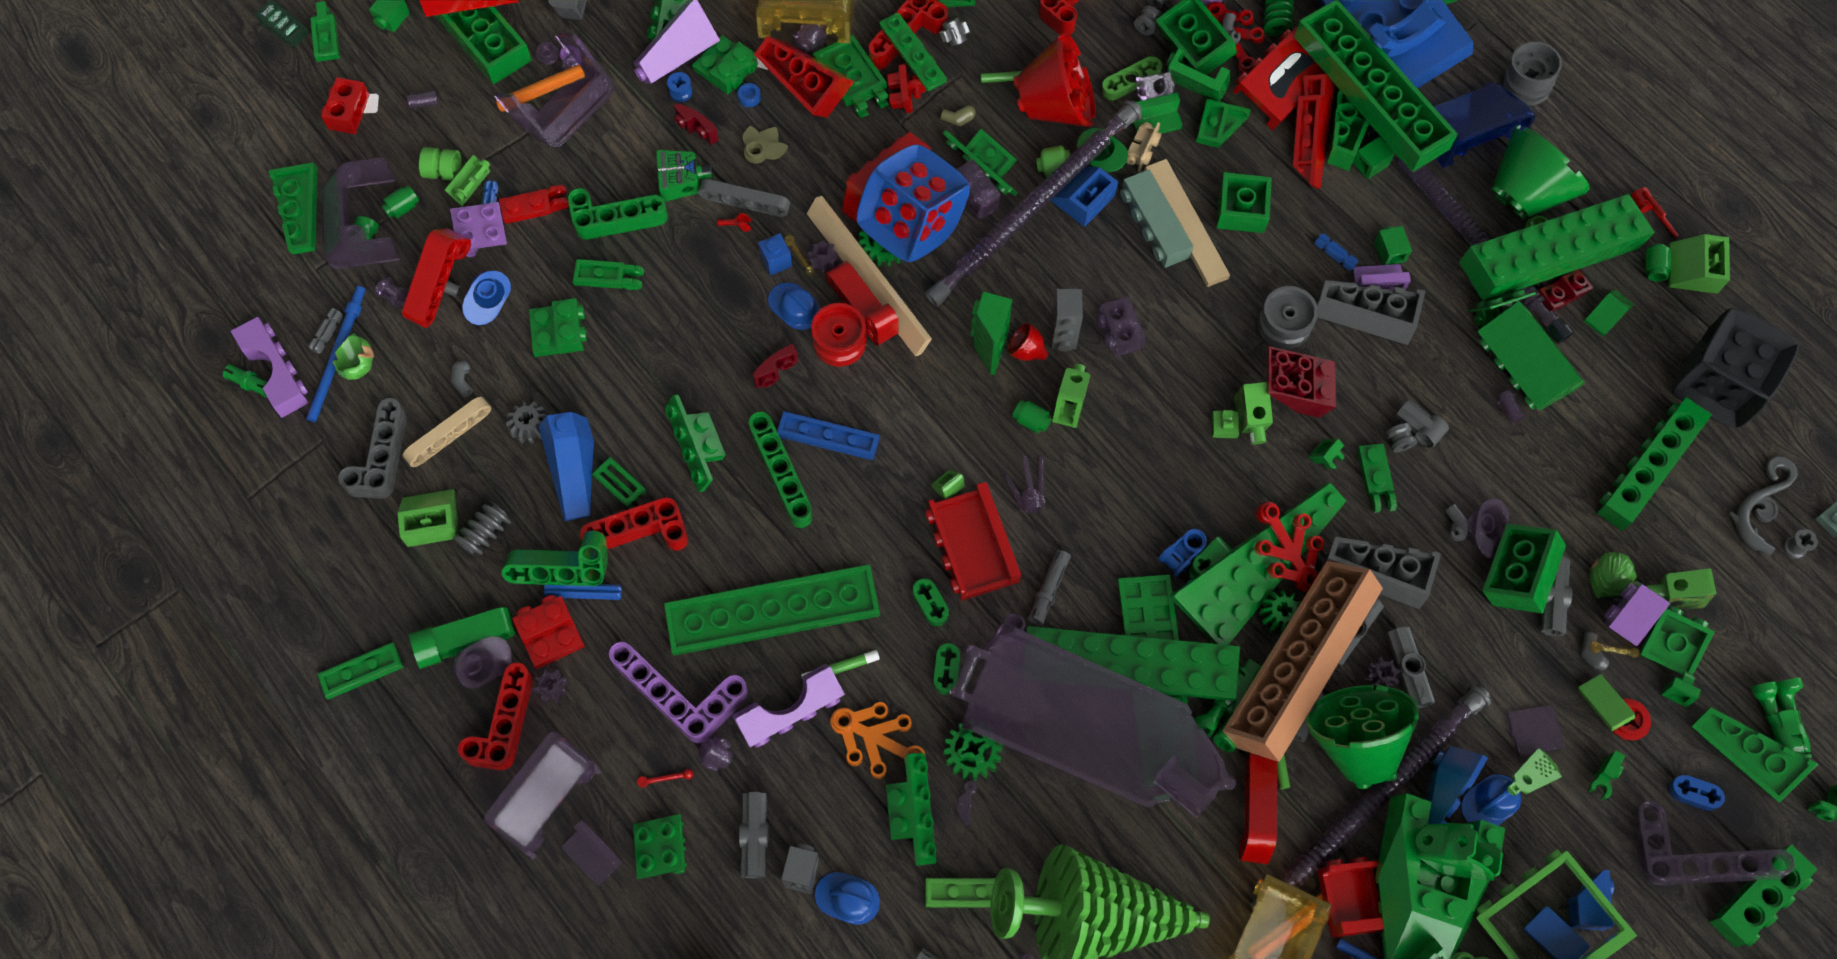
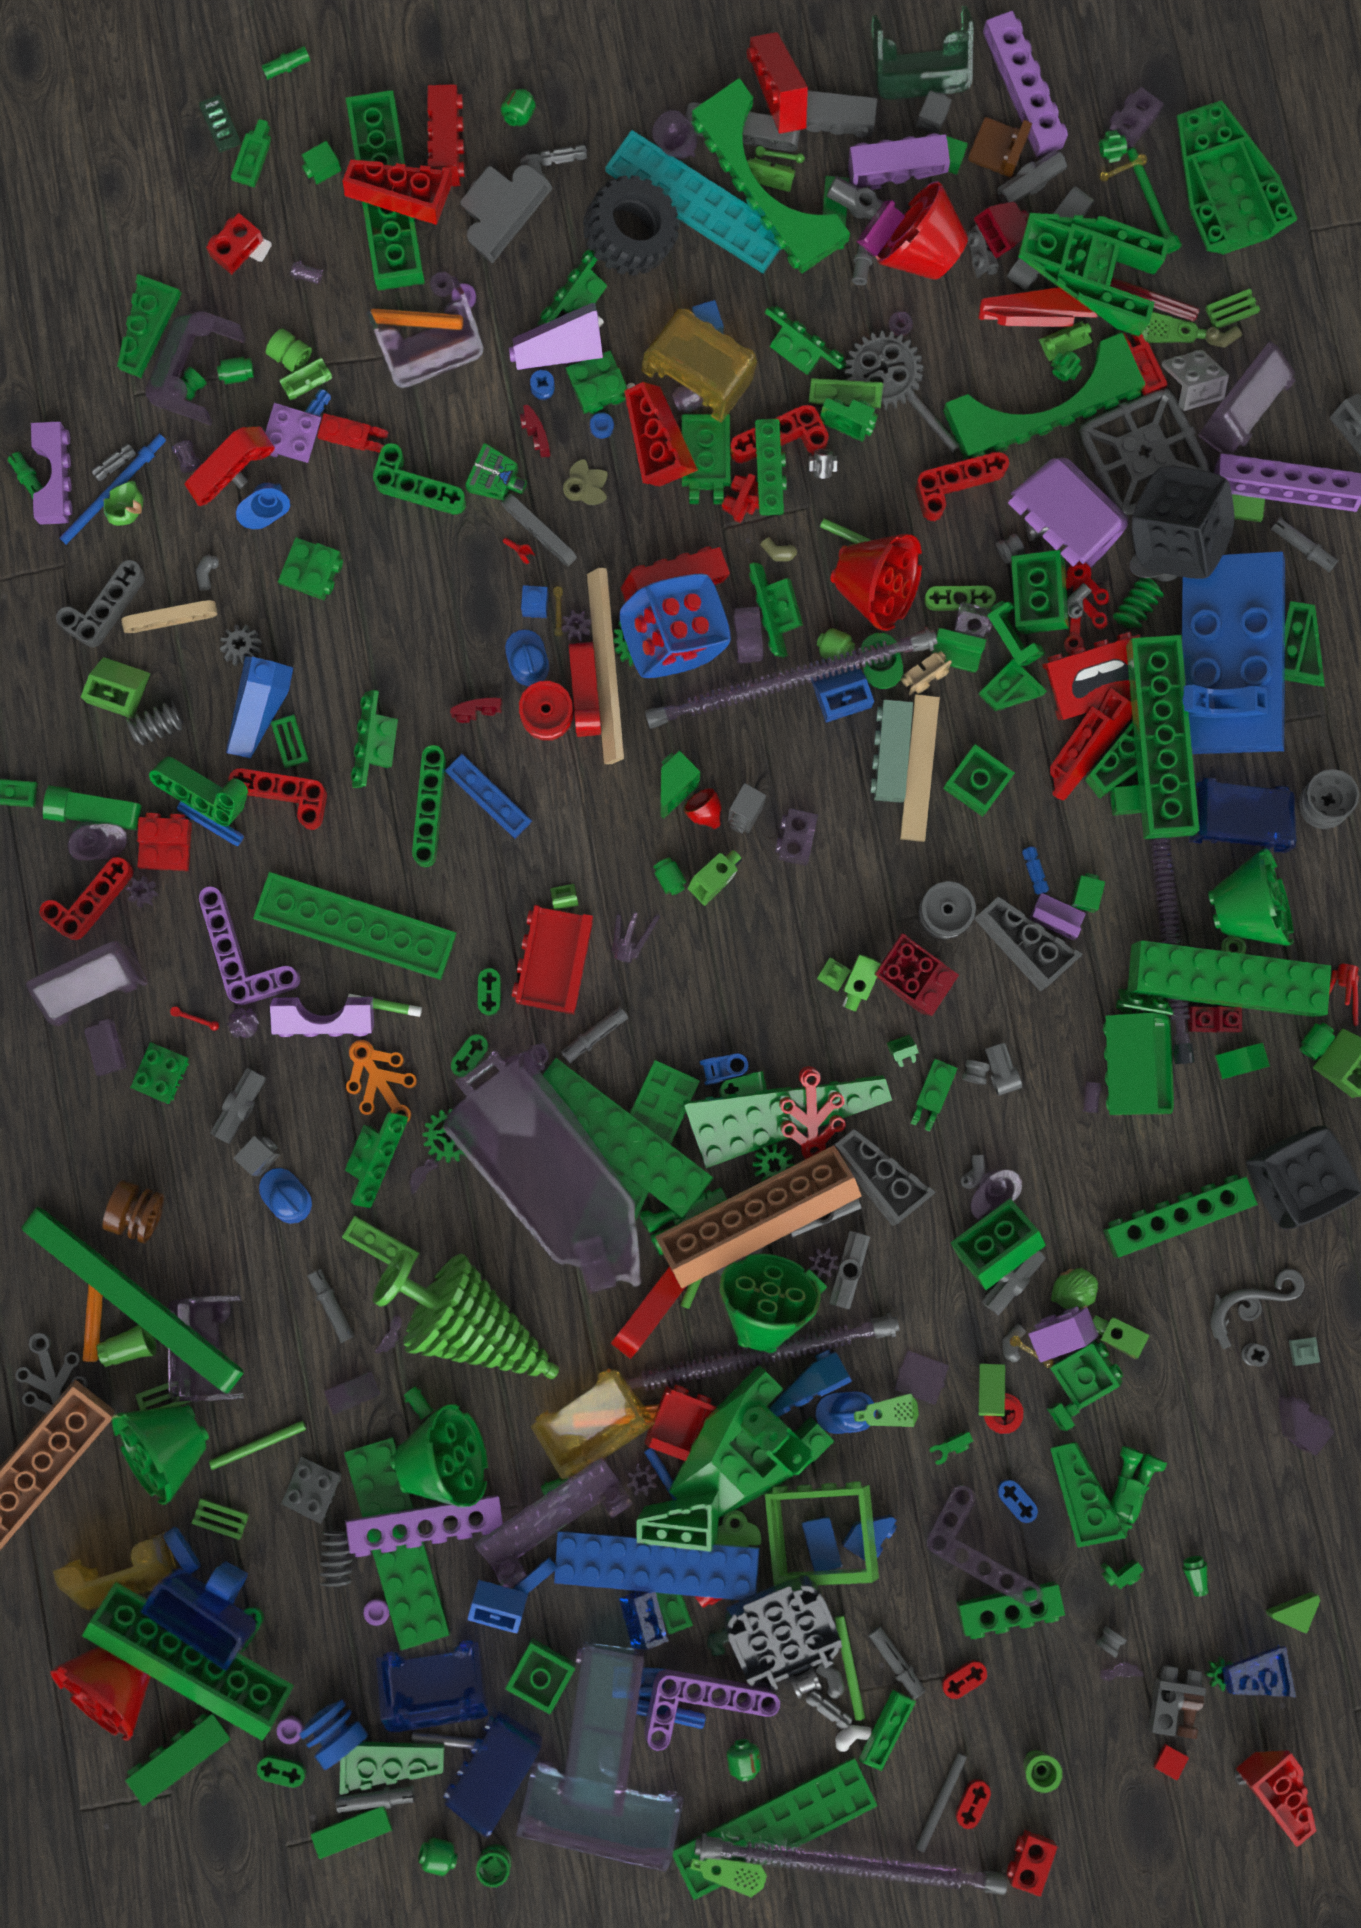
camera: 25 degrees right, 15 degrees up
green hinge [573,259,644,290] -> none

